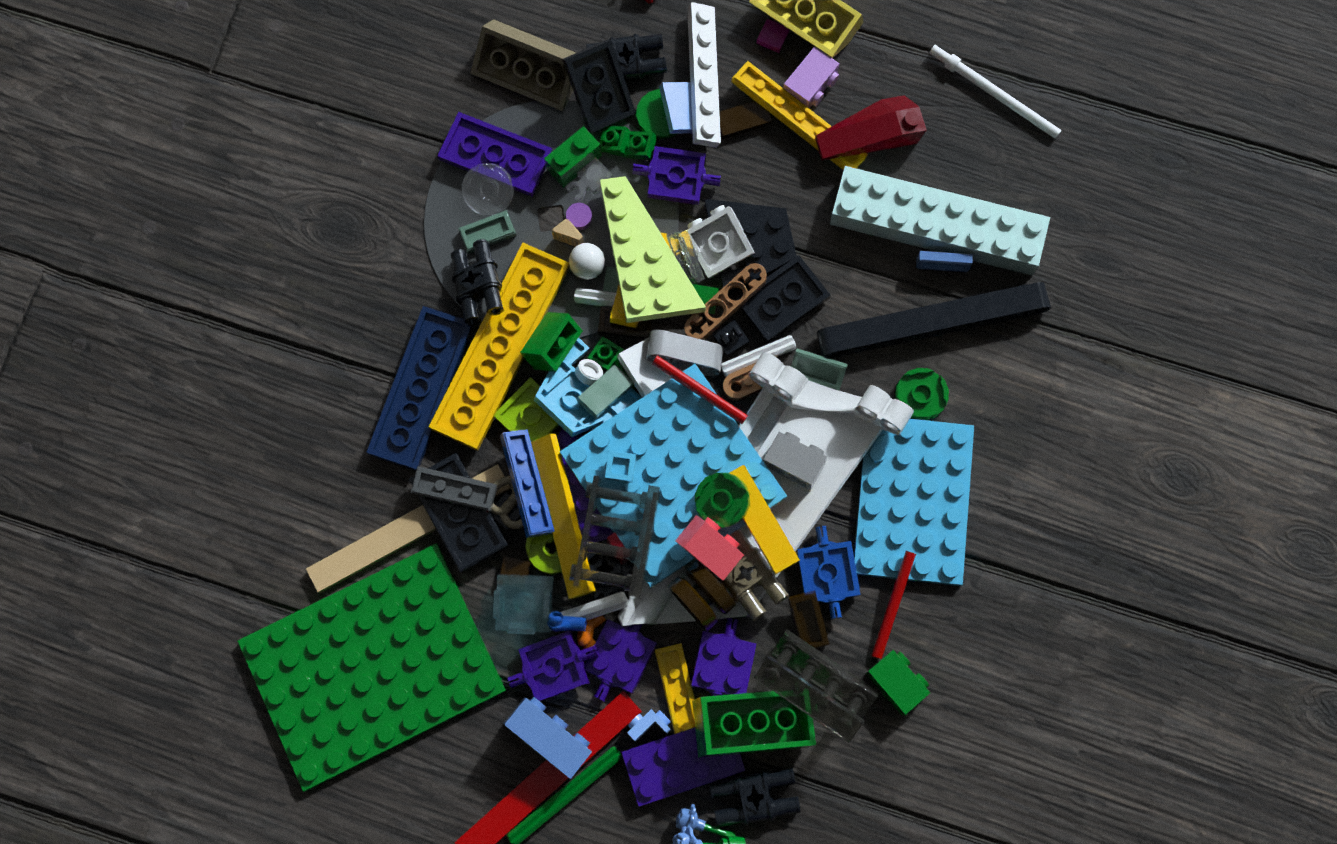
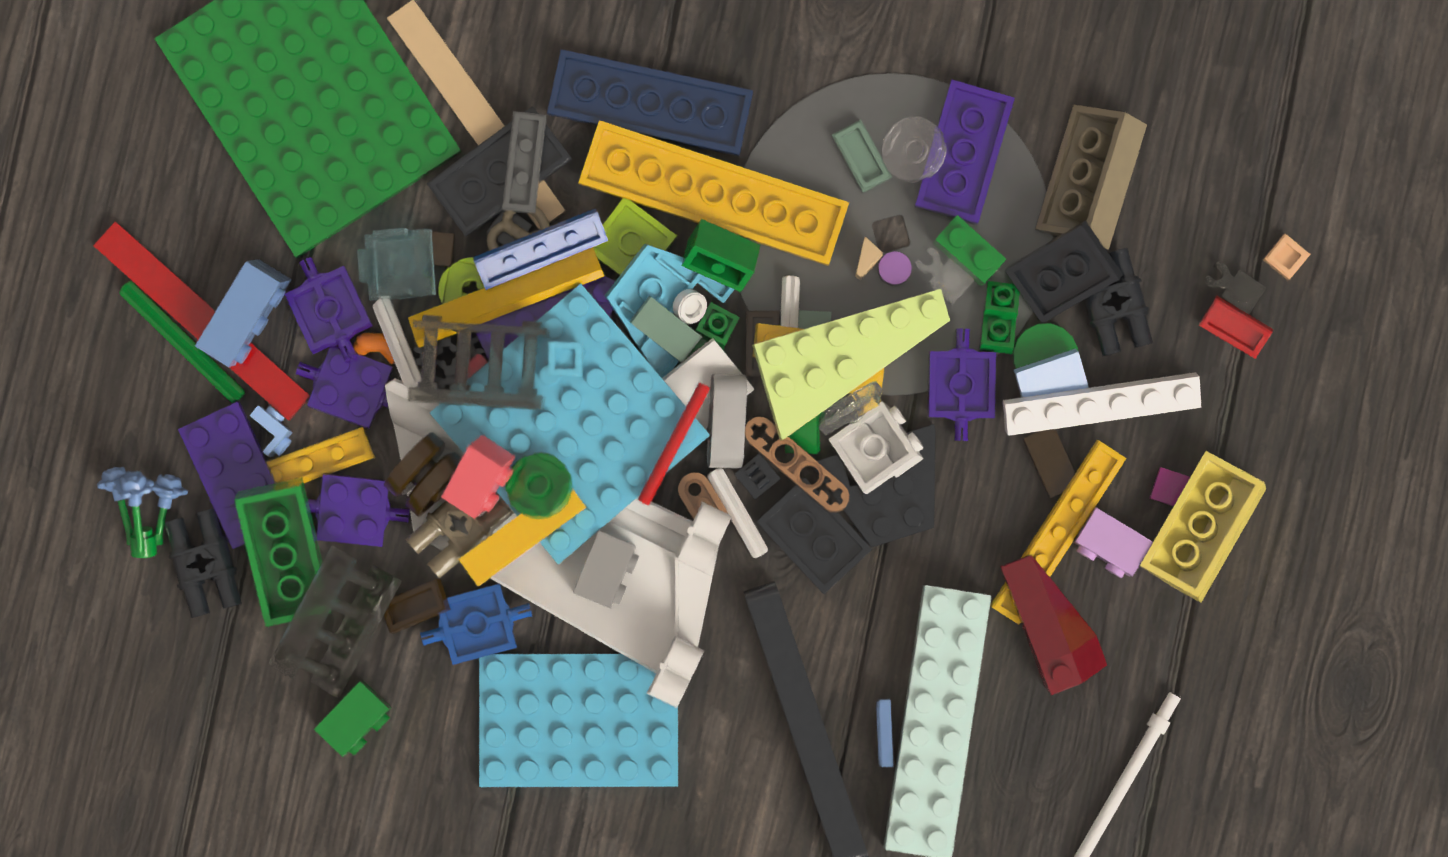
camera: 80 degrees right, 10 degrees up
black pin [451,239,504,326] -> none
blue arm [547,611,587,632] -> none
white piece [569,243,605,280] -> none
sand green tile [791,348,848,391] -> none
red bar [872,551,916,659] -> none
green tile [895,368,949,420] -> none

